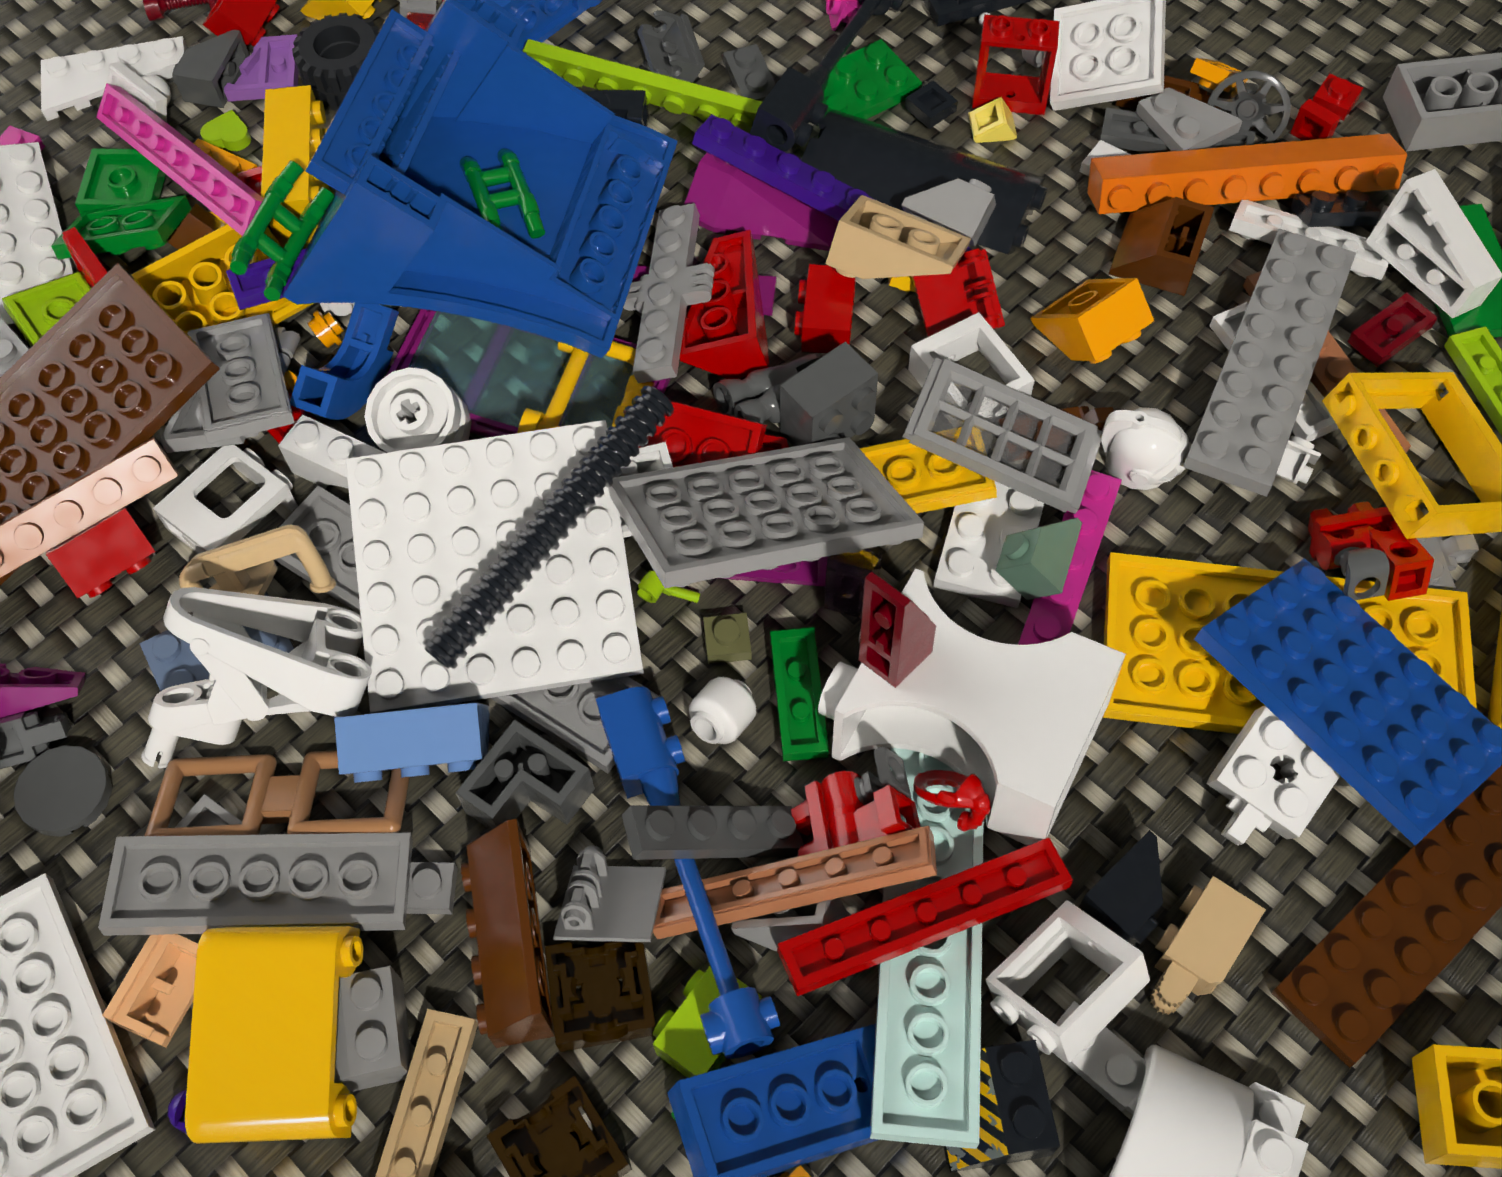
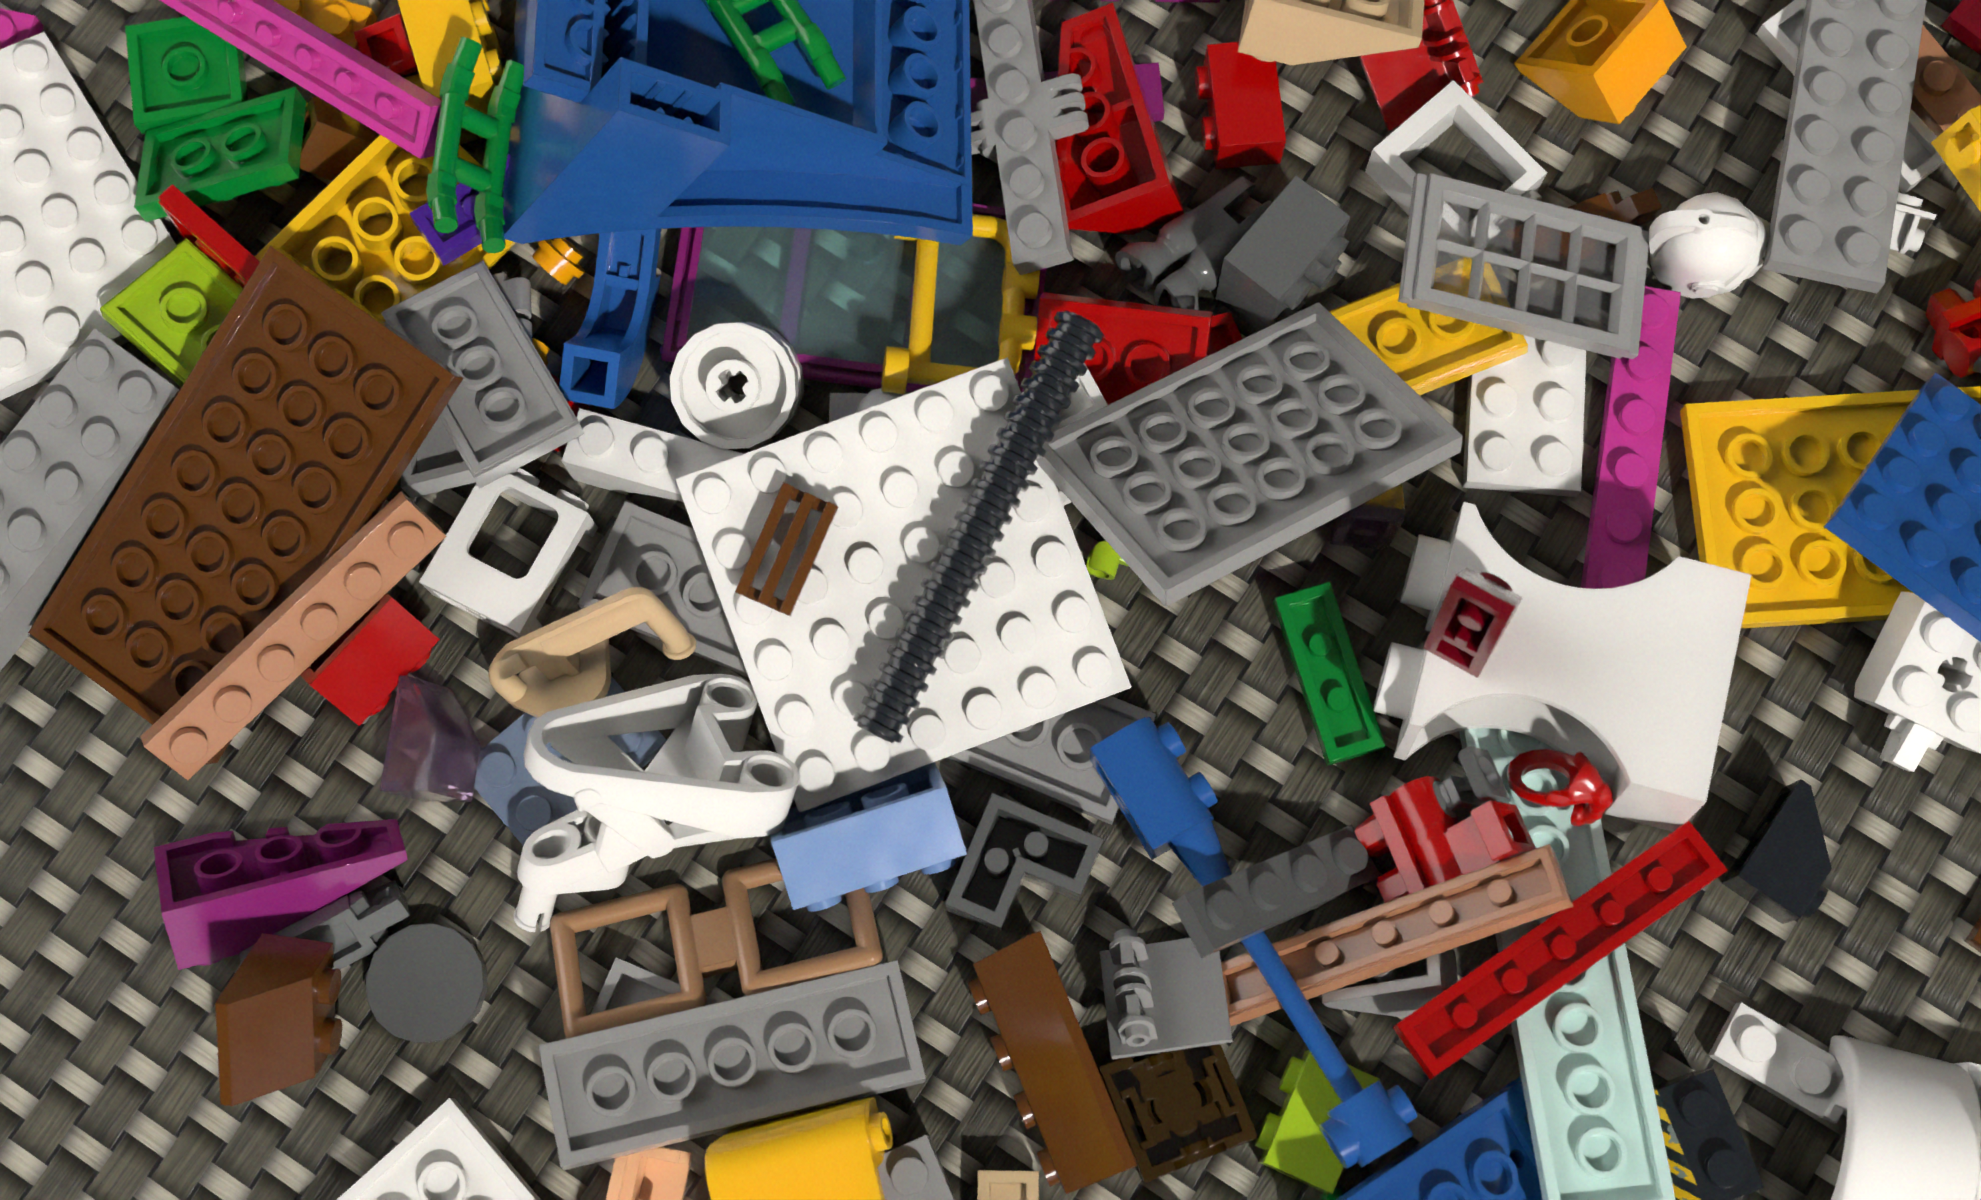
camera: 10 degrees left, 15 degrees up
light grey plate [407,862,458,914] -> none
white head [689,677,756,744] -> none
olive plate [703,613,752,664] -> none
white window [985,900,1150,1064] -> none
sand green slope [995,518,1082,600] -> none
tan hinge [1150,876,1266,1015] -> none
none -> slope [379,676,481,802]
none -> reddish brown tile [735,482,839,617]

